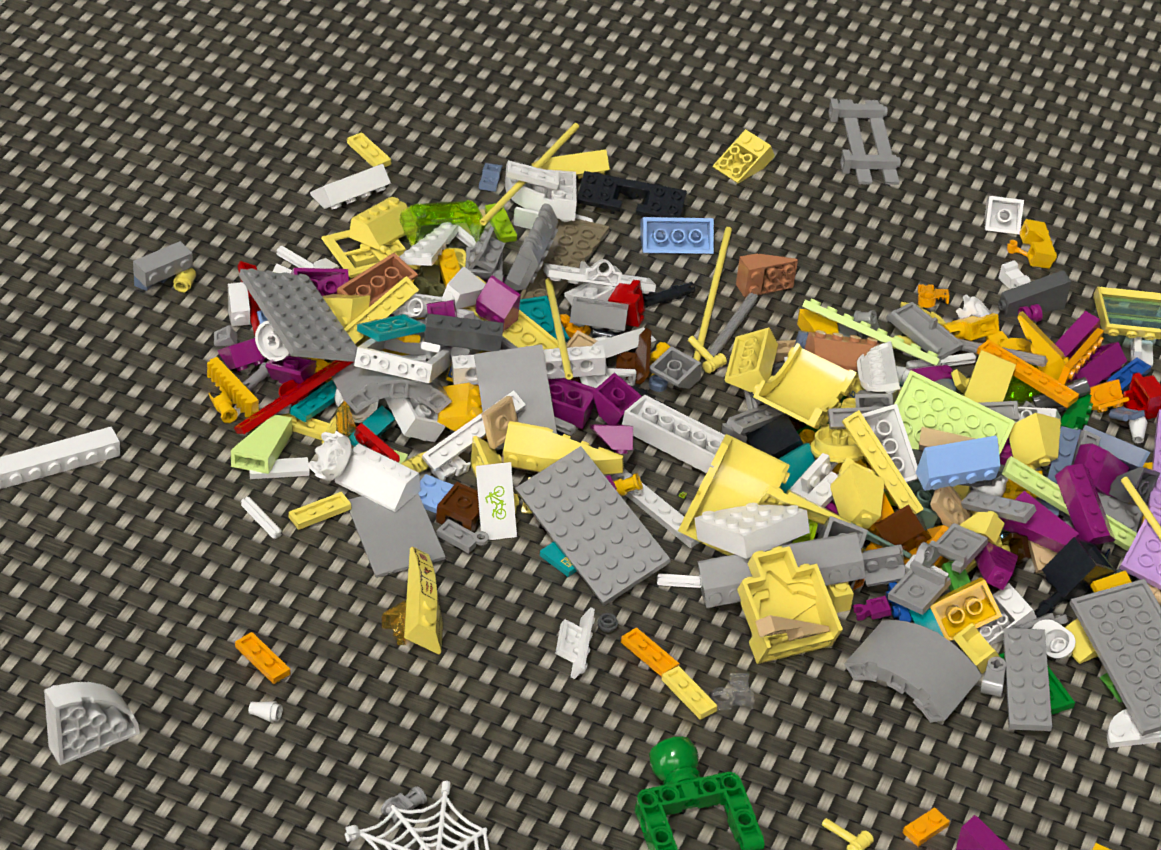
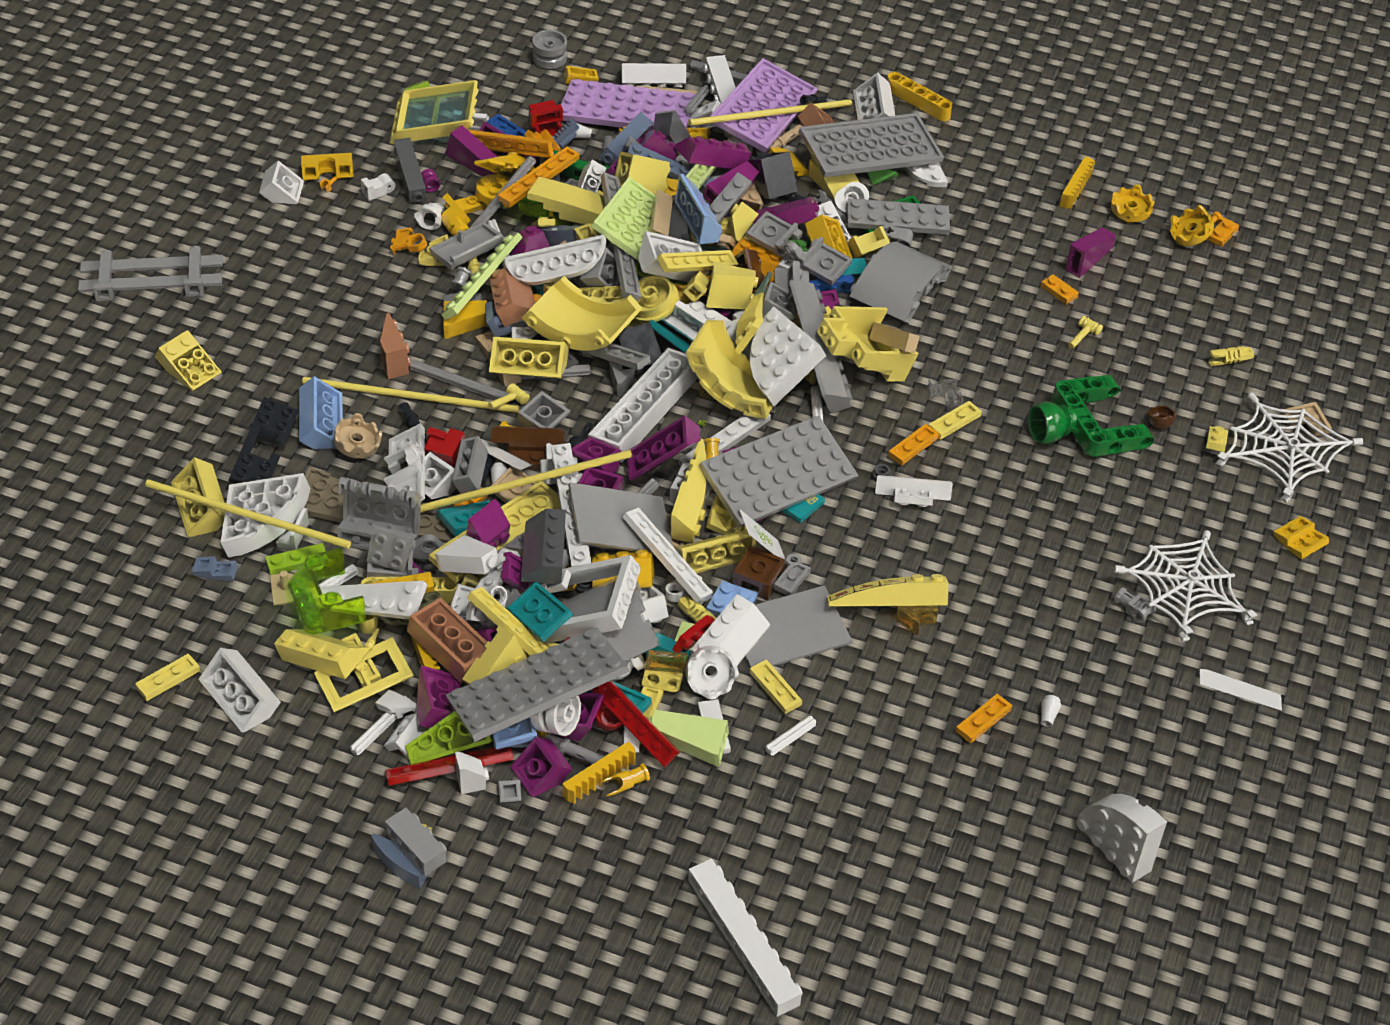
camera: 90 degrees left, 5 degrees up
tan plate [481,396,518,449] -> none
white plate [506,160,559,190] -> none
none -> tan plate [333,413,382,459]

